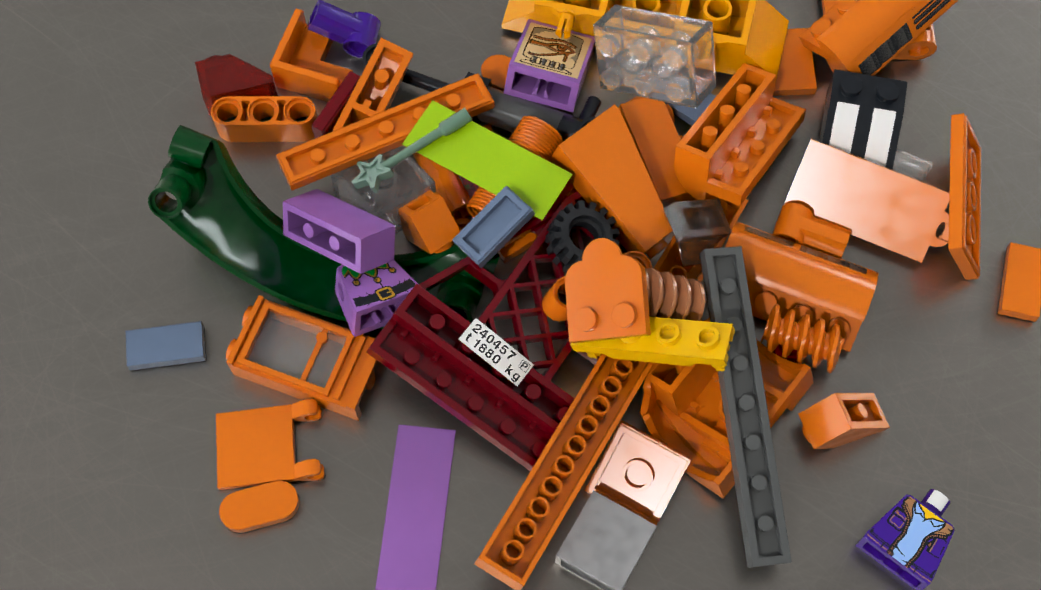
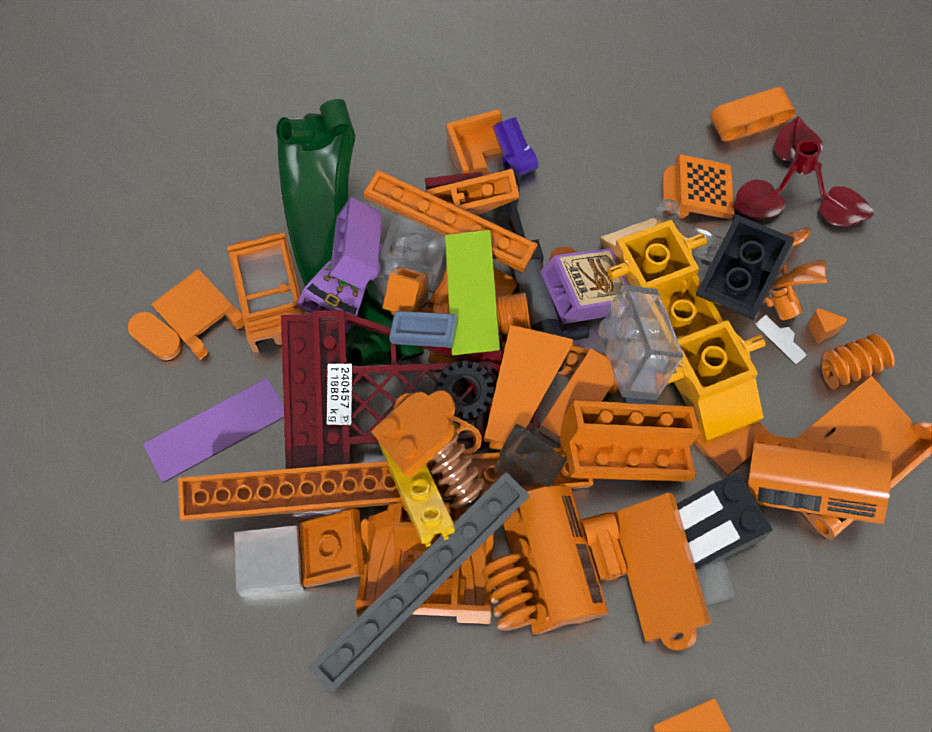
camera: 55 degrees right, 0 degrees up
sand blue tile [125,321,206,371] -> none
clear red slope [195,54,278,116] -> none
orange beam [211,96,318,142] -> none
sand green piece [352,107,472,193] -> none
orange slope [798,393,890,449] -> none
orange tile [948,113,982,280] -> none

